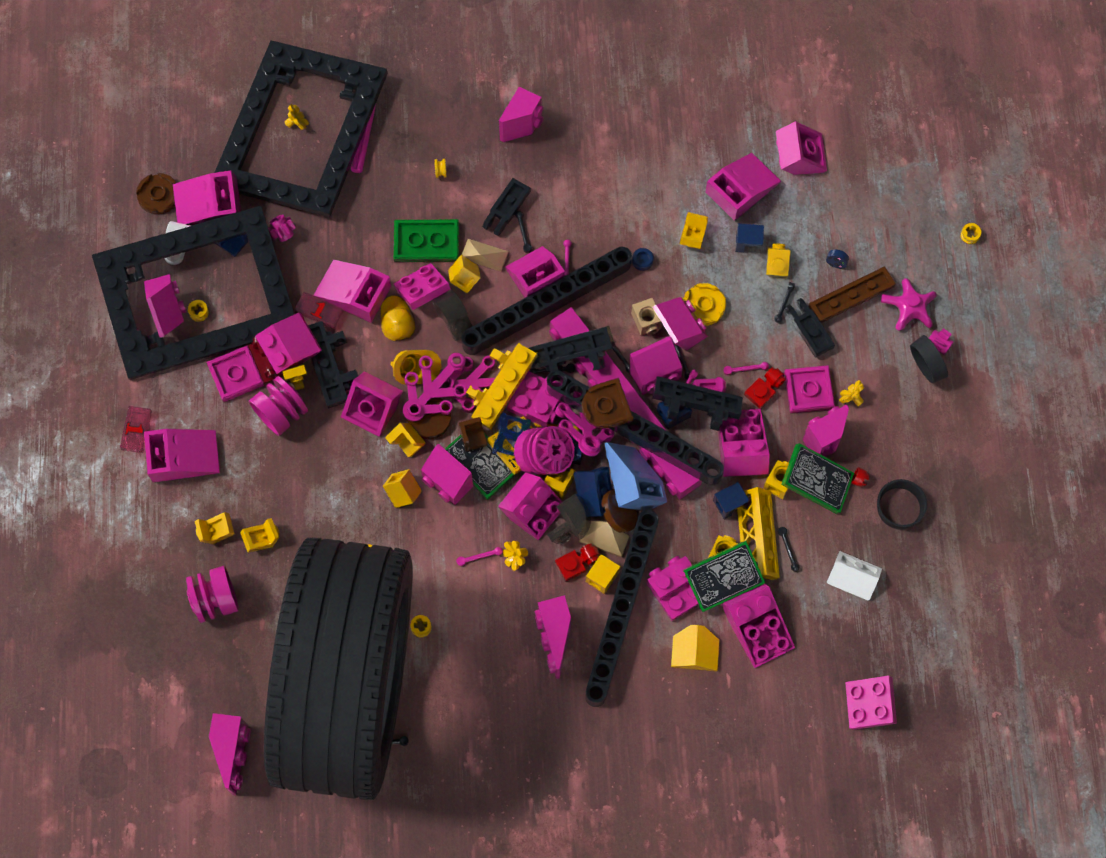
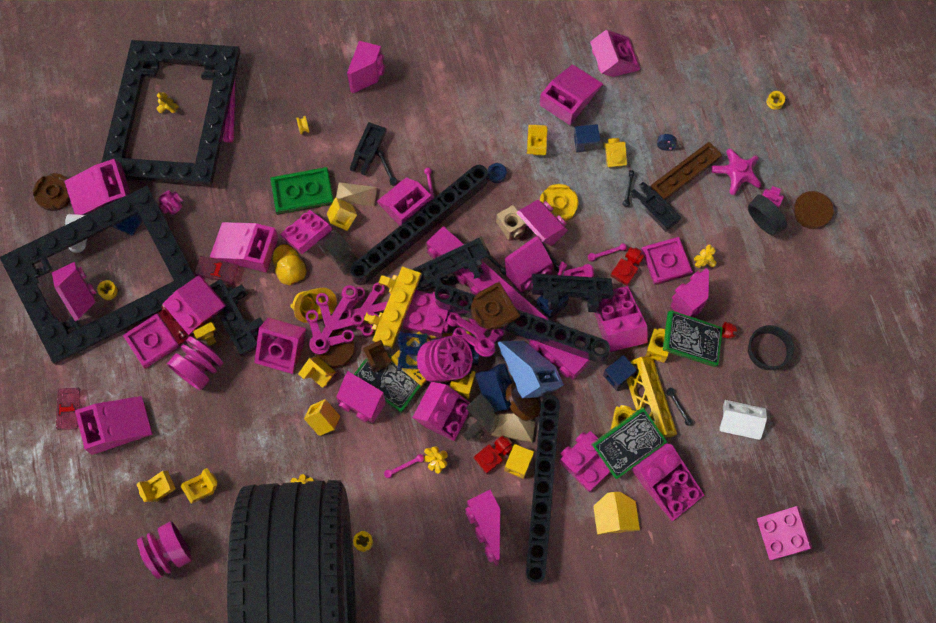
camera: 10 degrees left, 0 degrees up
none -> reddish brown tile [793,191,834,229]

